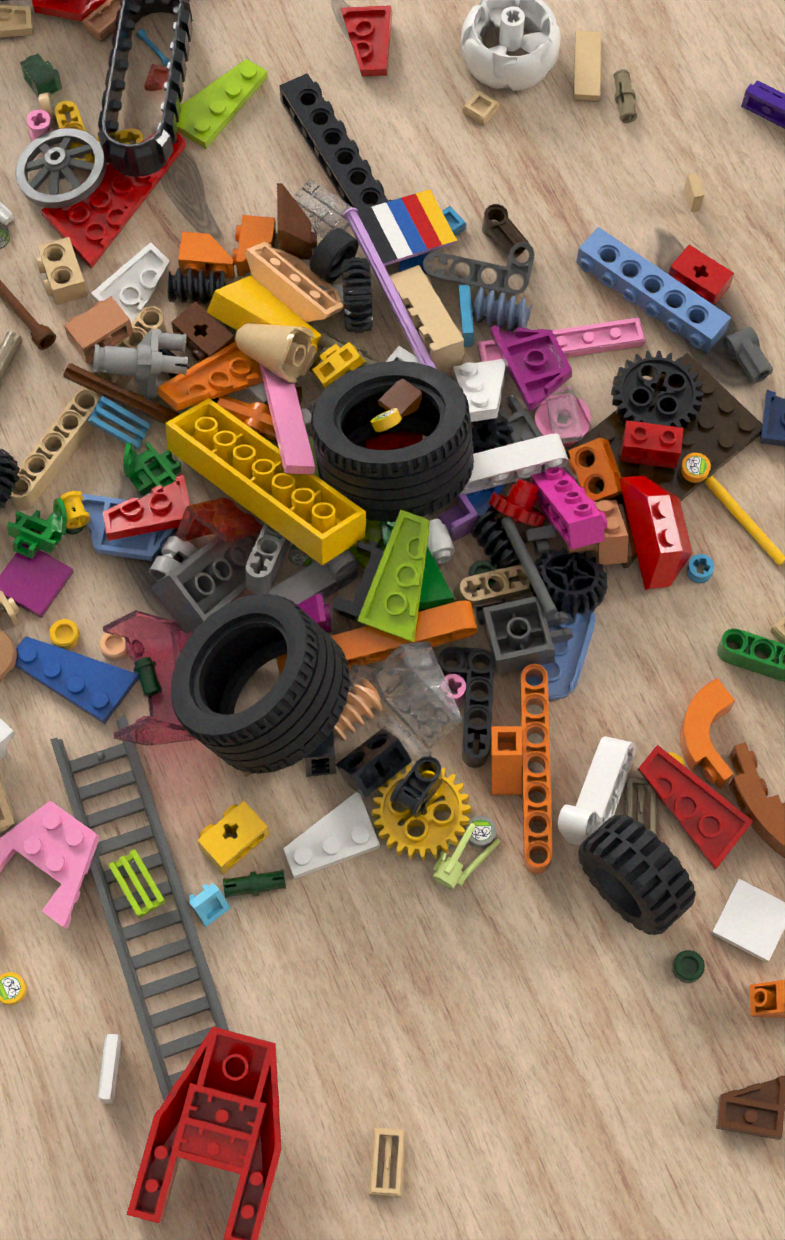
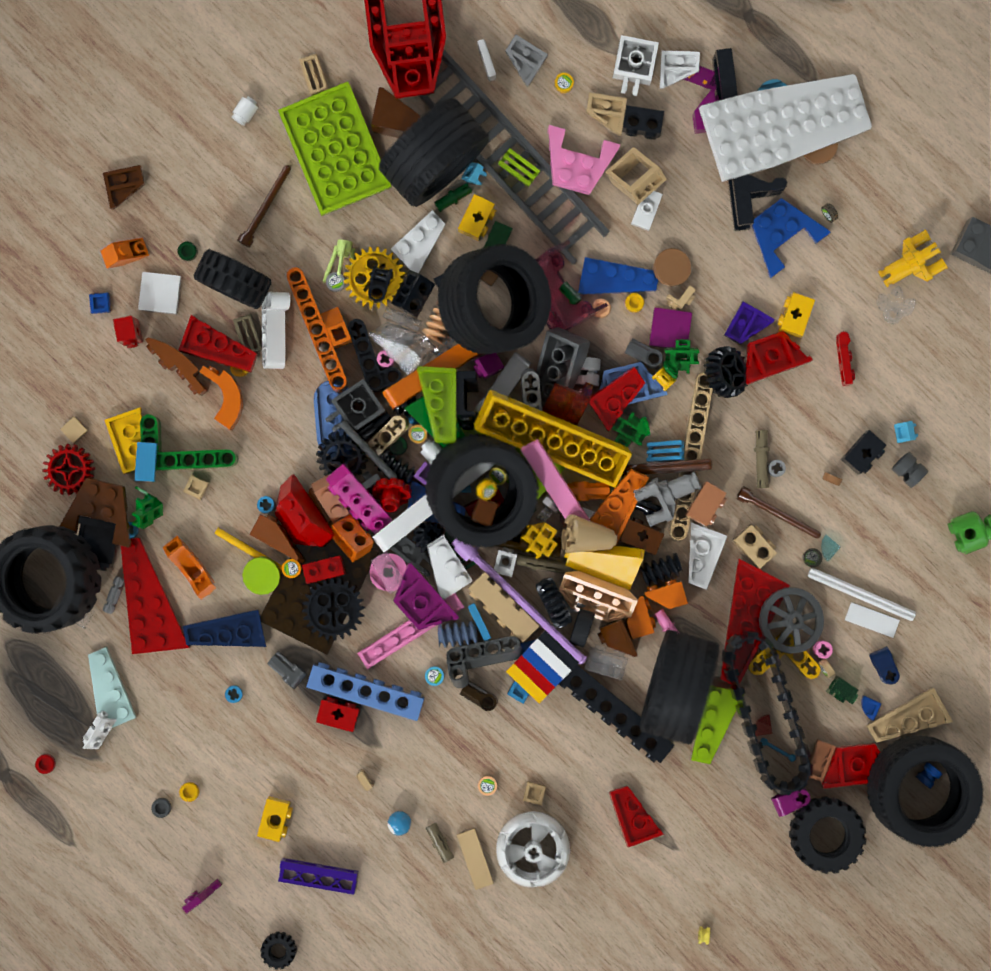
camera: 160 degrees right, 20 degrees up
none -> white brick [231,96,258,126]
none -> reddish brown piece [237,165,291,248]
none -> lime tile [242,556,281,595]
none -> dark orange slope [249,514,305,563]
none -> lime plate [278,82,392,216]
none -> reddish brown slope [371,87,421,138]
none -> black tyre [379,98,489,207]
none -> dark azure piece [387,811,411,836]
none -> tile [409,423,429,443]
none -> tile [425,666,444,686]
none -> tile [478,775,497,796]
none -> dark green tile [484,221,513,248]
none -> light grey wing [506,35,548,87]
none -> dark grey piece [625,338,663,369]
none -> black tyre [640,630,719,745]
none -> bright pink axle [653,609,679,633]
none -> blue tile [861,695,882,721]

